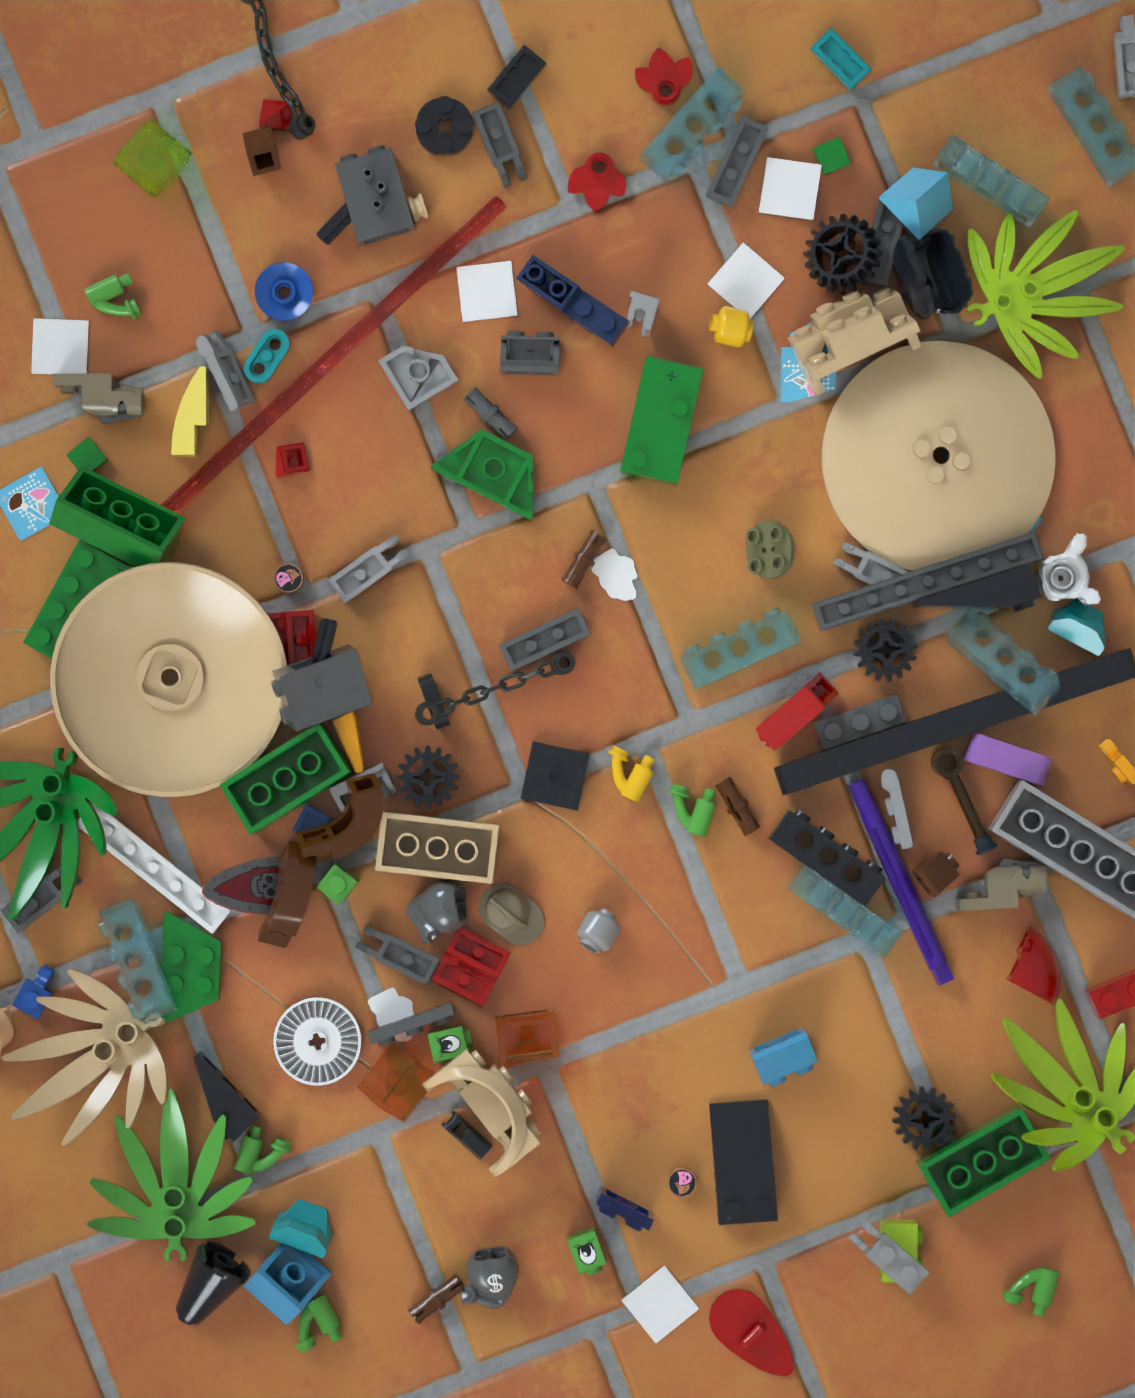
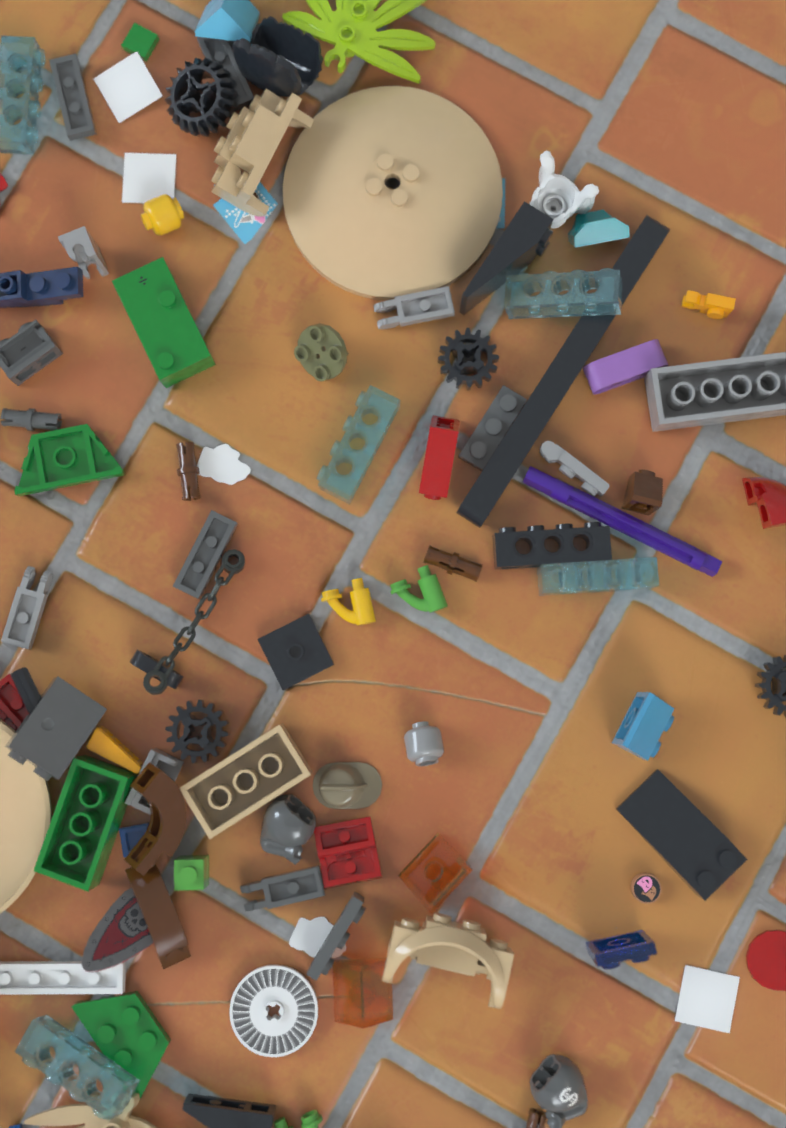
camera: 40 degrees left, 5 degrees down
bright green brick [427,1024,473,1063] -> none
black bar [441,1110,493,1160] -> none
bright green brick [567,1226,607,1275] -> none
dark grey tile [811,532,1044,632] -> none
dark brown piece [931,748,998,855] -> none
dark tan plate [956,859,1047,911] -> none

